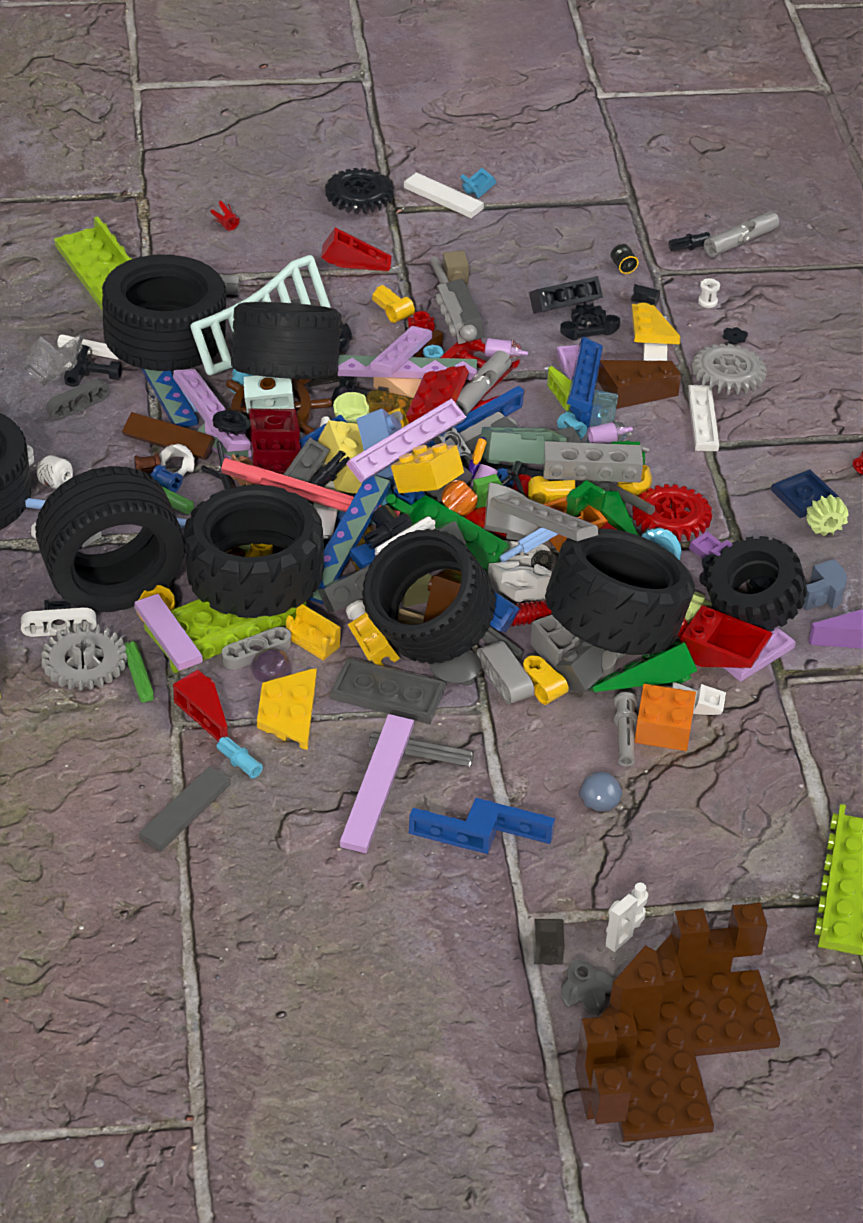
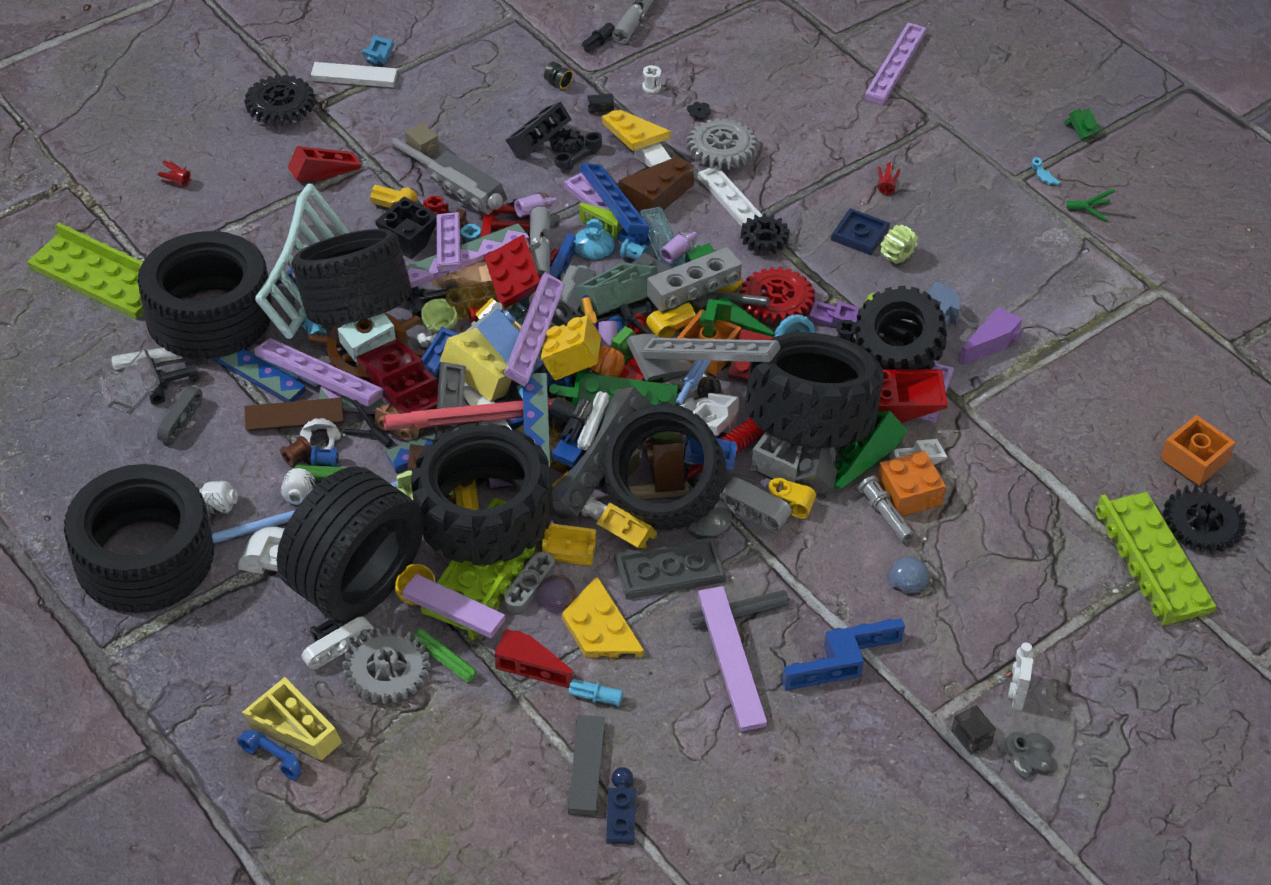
camera: 30 degrees left, 5 degrees up
black gear [212,410,251,436] -> none
black pin [308,450,350,487] -> none
reddish brown brick [575,902,780,1142] -> none
none -> black slope [375,196,438,260]
none -> medium azure hair [575,219,615,260]
none -> dark blue plate [606,767,636,845]
none -> black gear [740,213,790,255]

